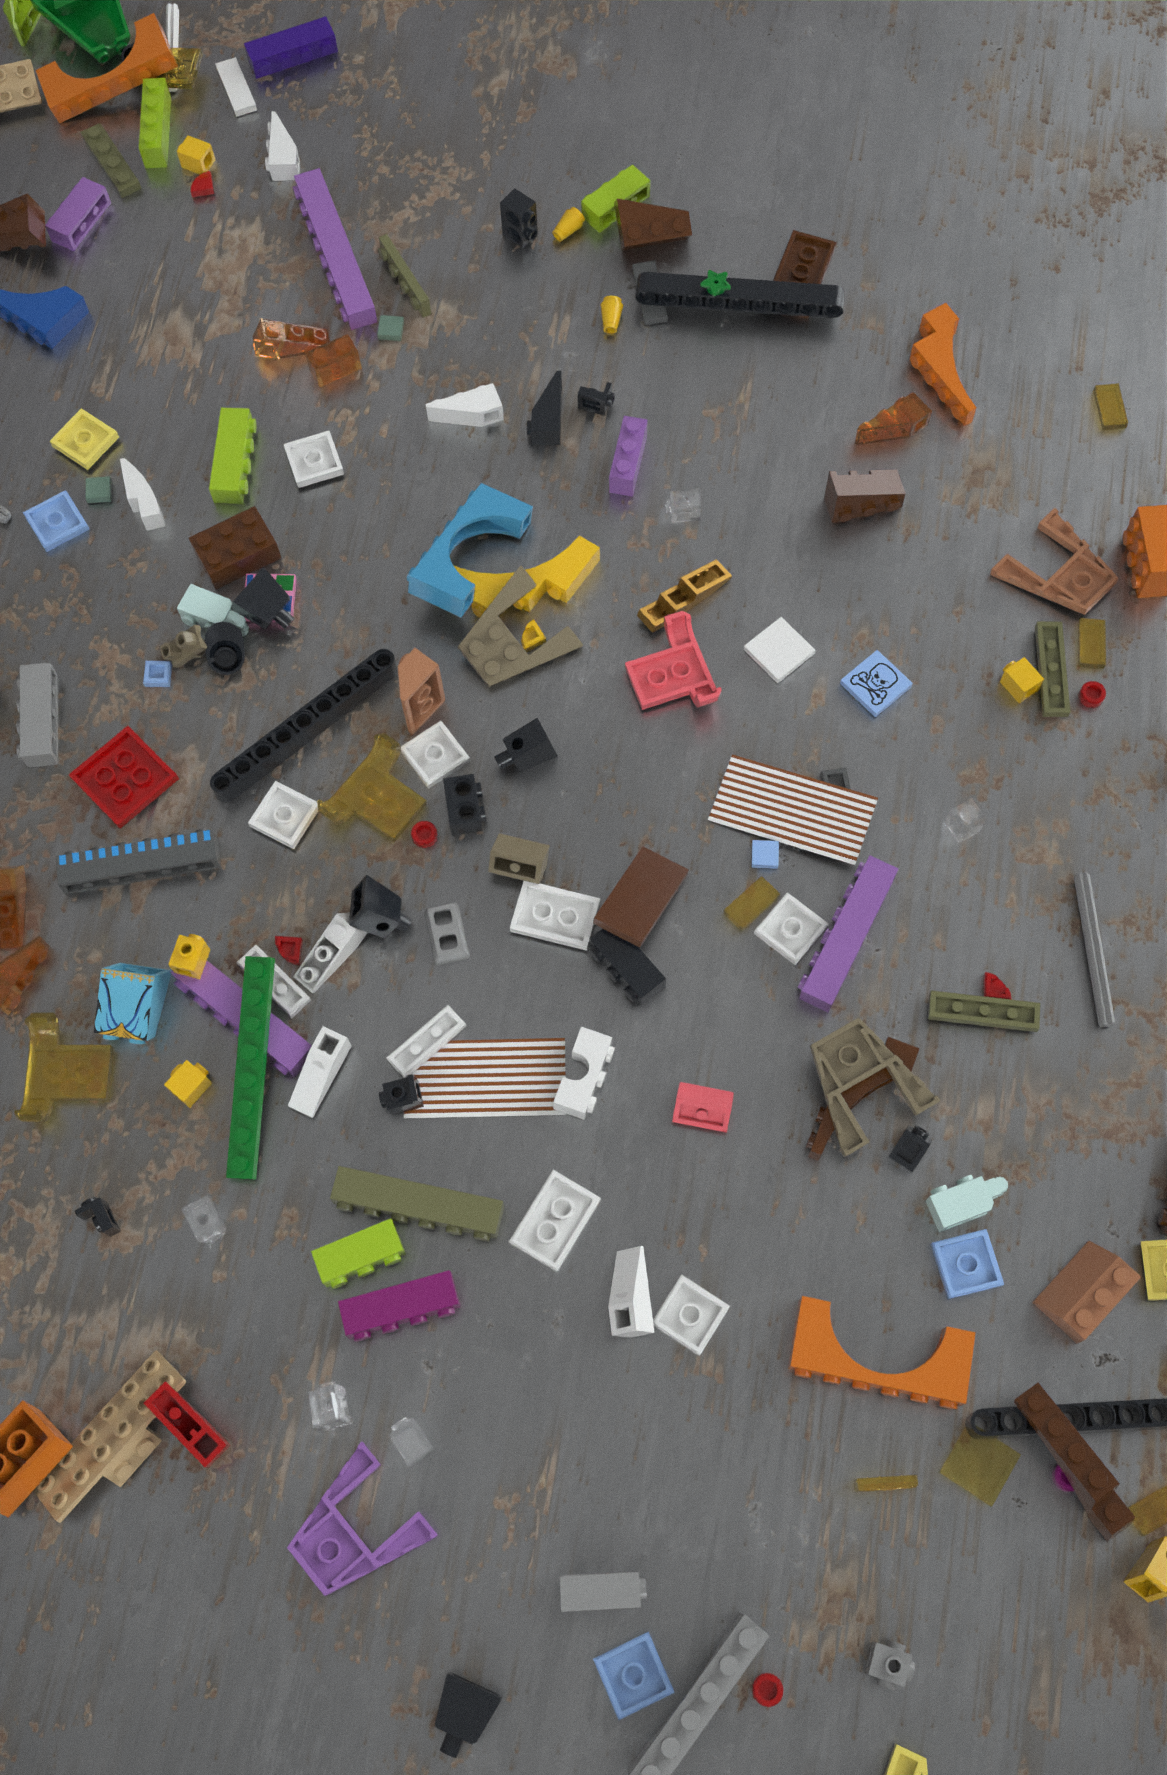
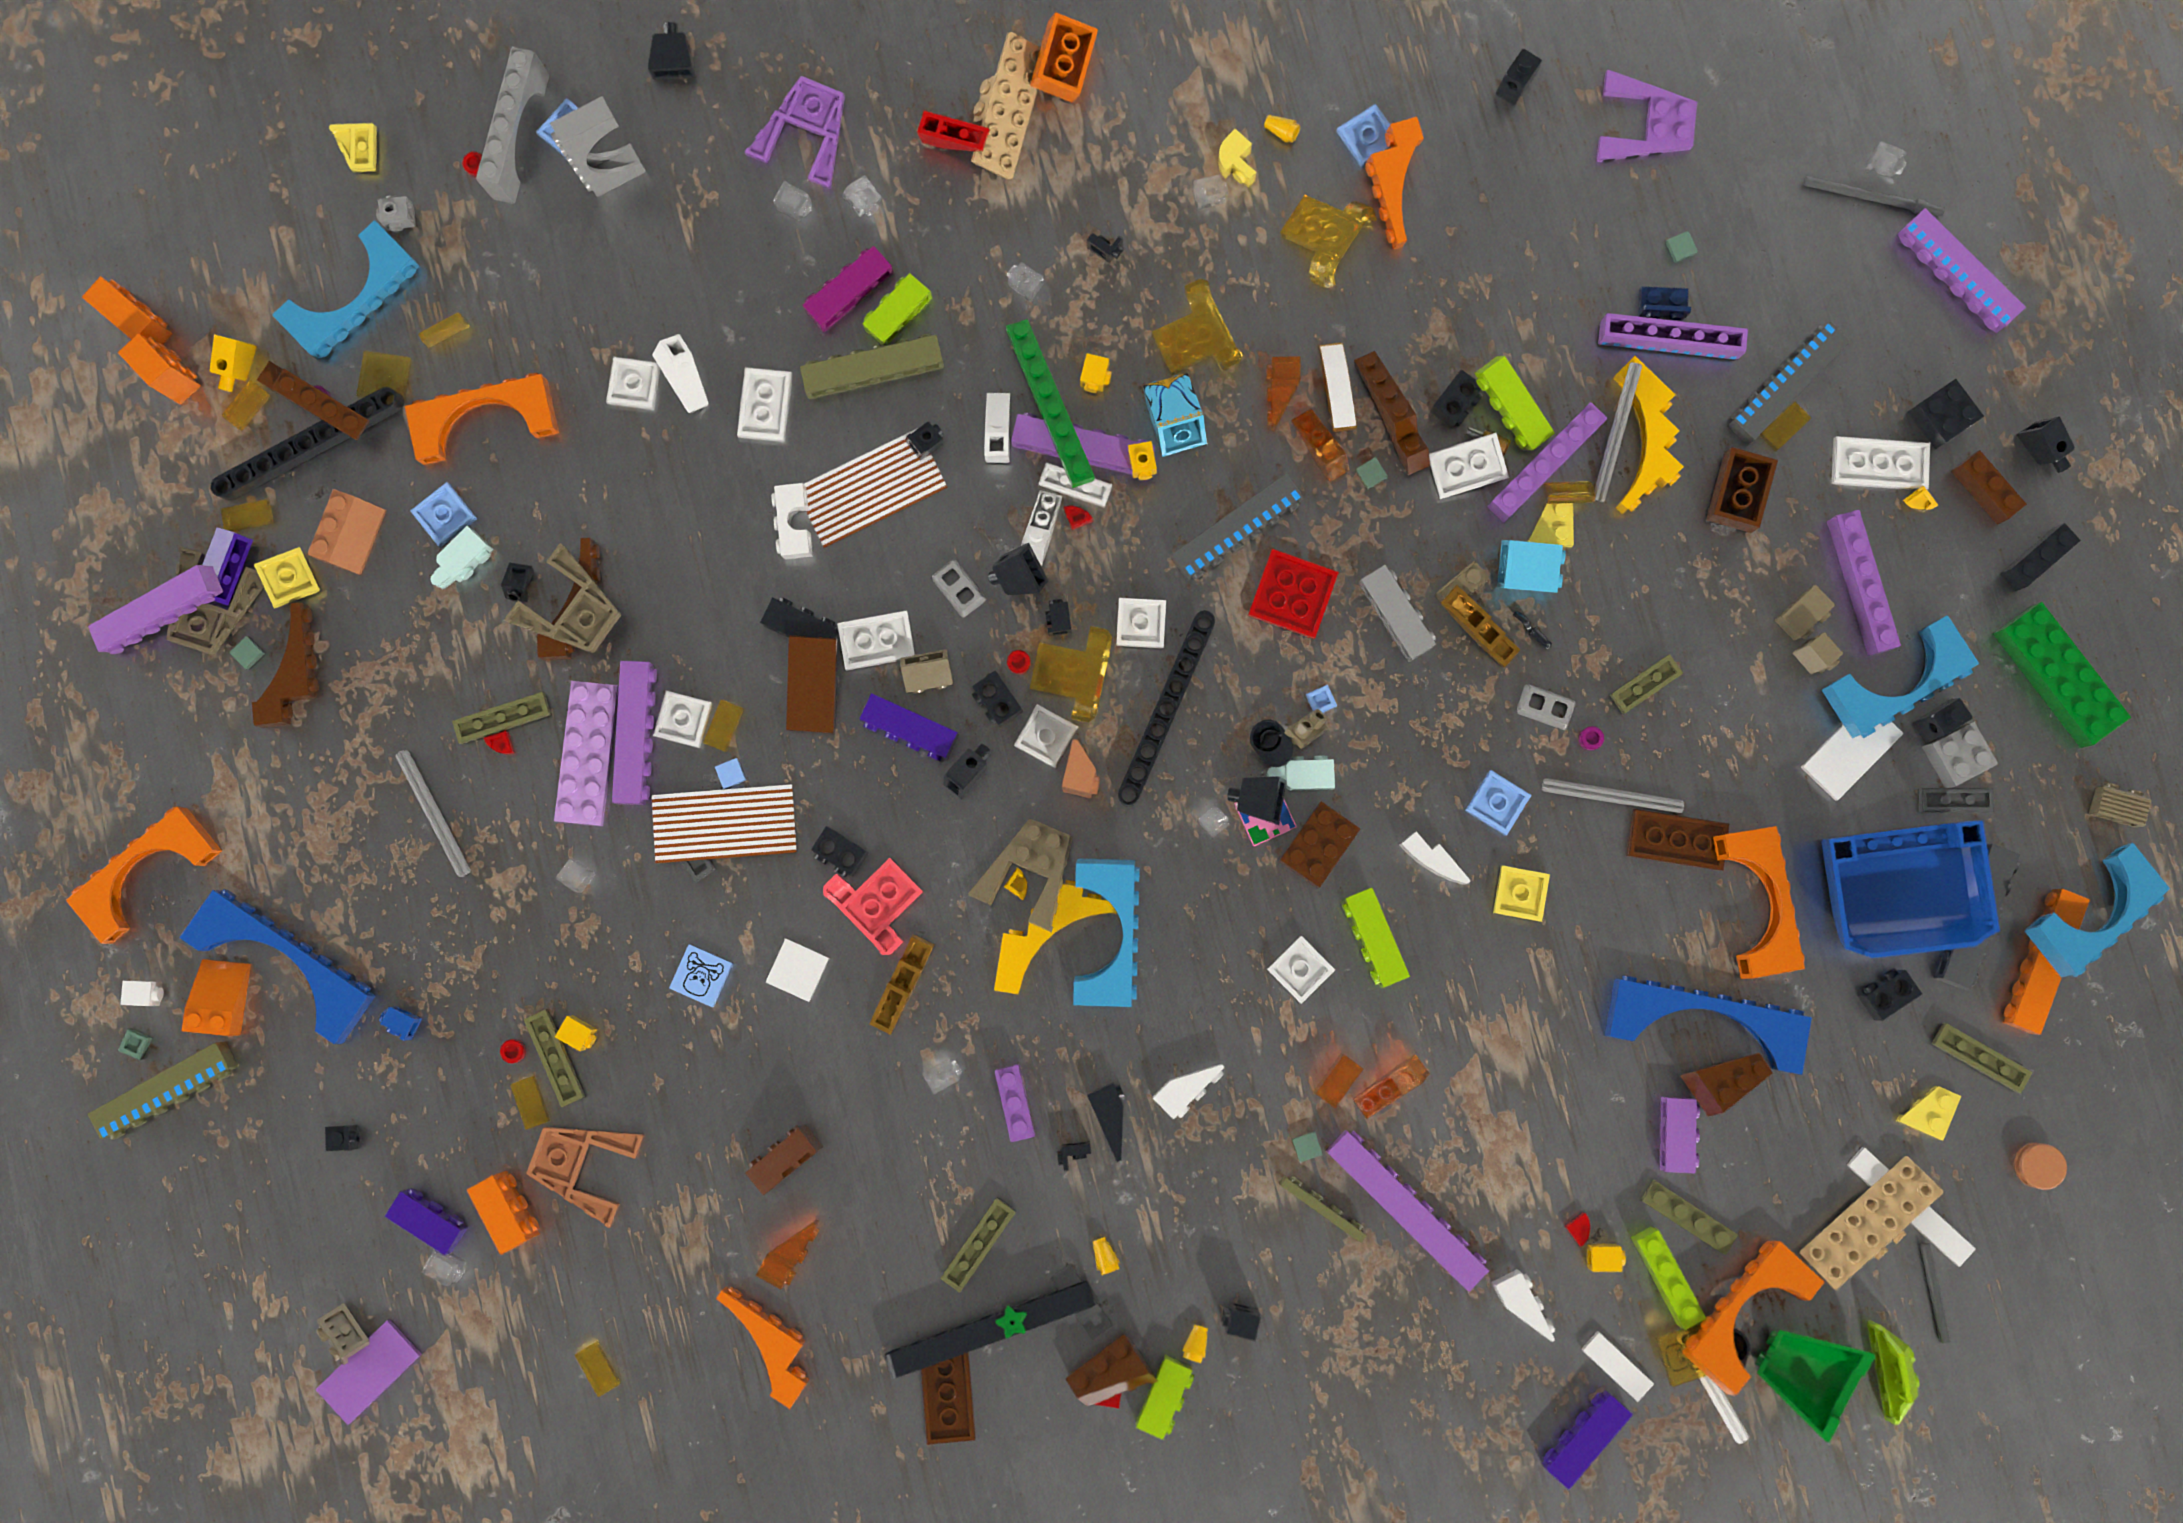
camera: 160 degrees right, 15 degrees up
sand green tile [85,476,112,503] -> none
white tile [386,1005,466,1078] -> none
coral panel [672,1082,734,1133] -> none
none -> dark azure arch [272,220,419,360]
none -> lavender plate [554,681,619,826]
none -> black brick [811,826,869,878]
none -> dark purple brick [859,693,959,762]
none -> olive plate [940,1197,1016,1293]
none -> black brick [1045,599,1072,636]
none -> clear brick [1197,806,1230,839]

